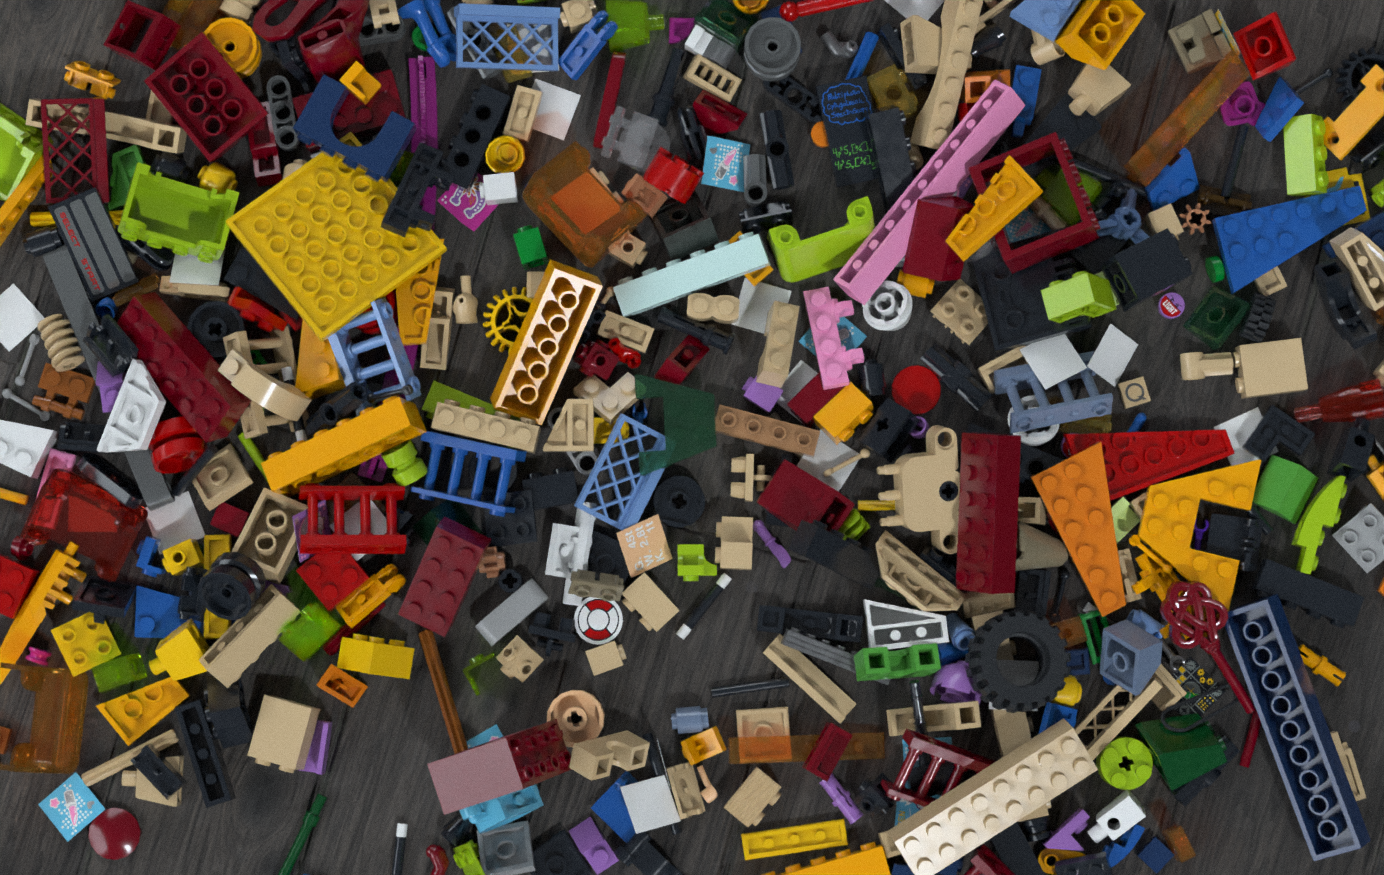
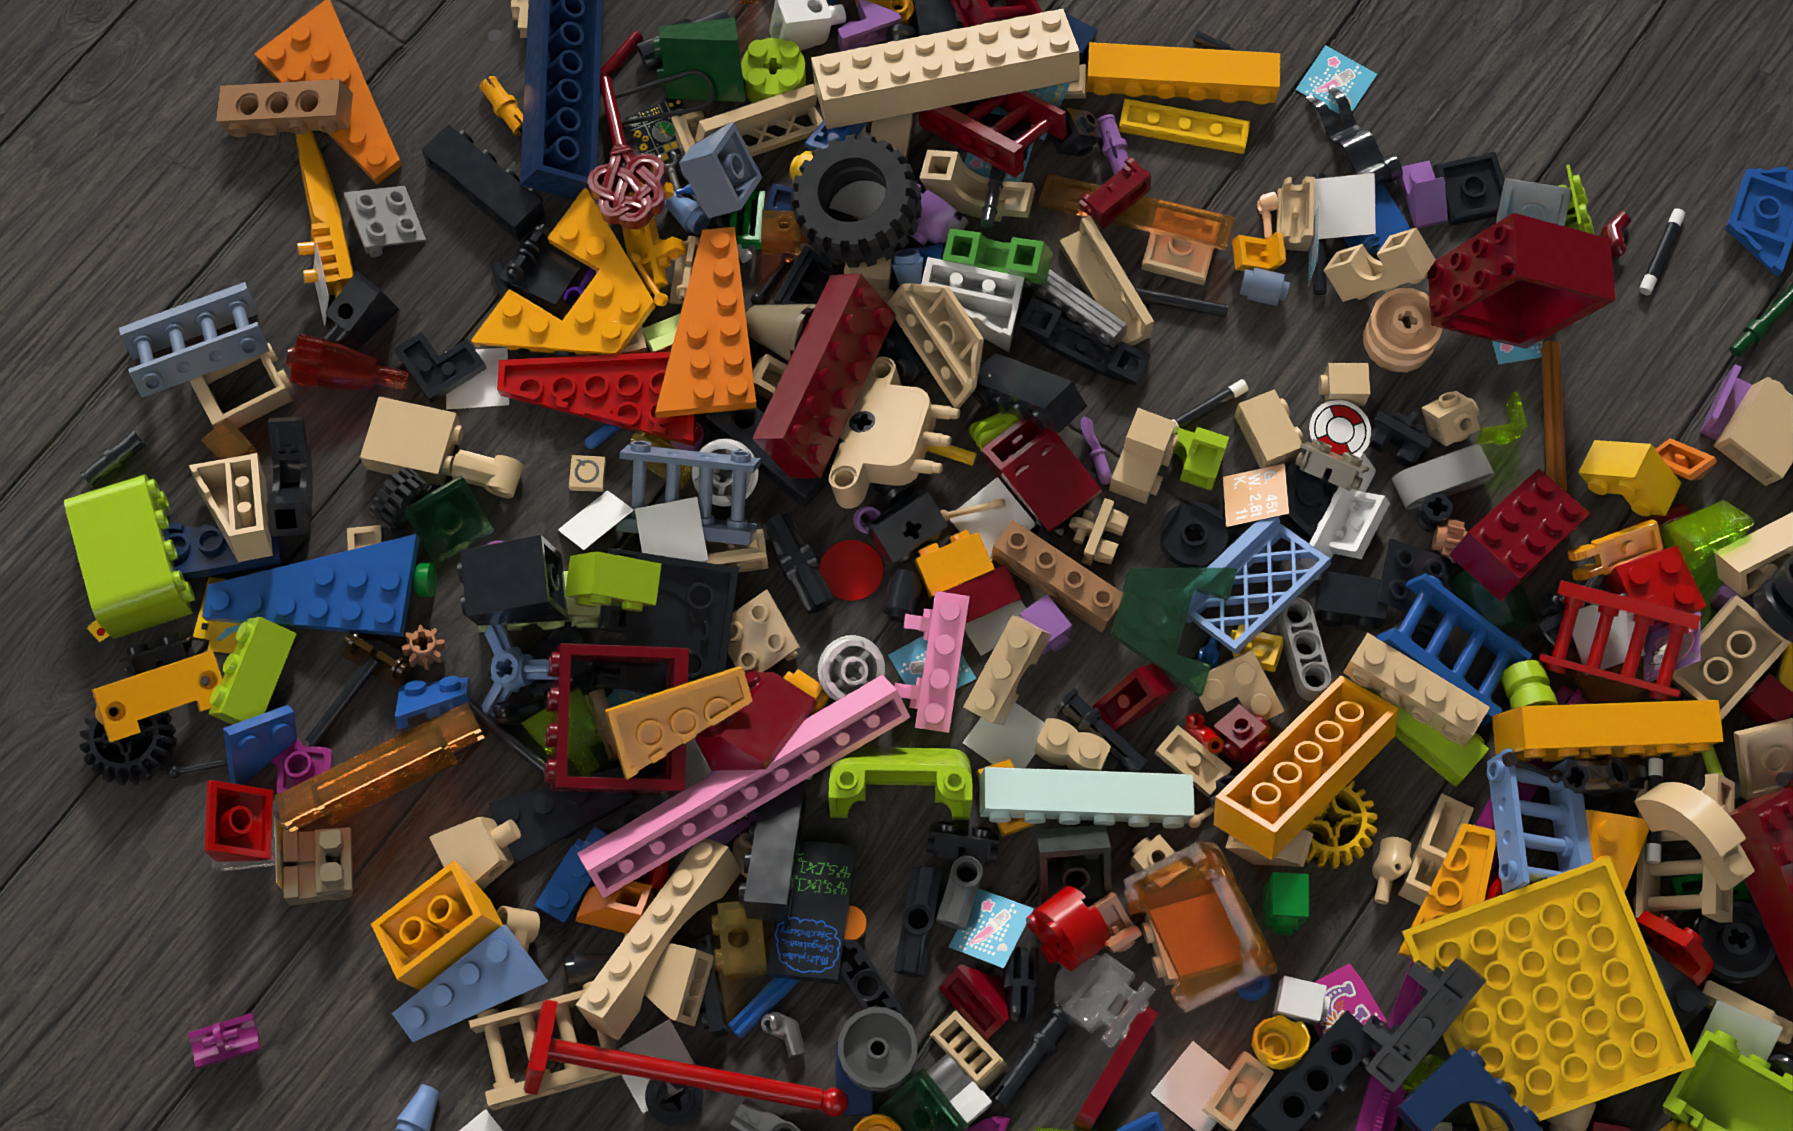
camera: 160 degrees left, 15 degrees down
tan wing [543,399,594,452] -> none
tan brick [724,767,782,827] -> none
tan brick [1144,203,1184,240] -> none
bright green slope [1252,455,1318,524] -> none
lime slope [1291,475,1347,575] -> none

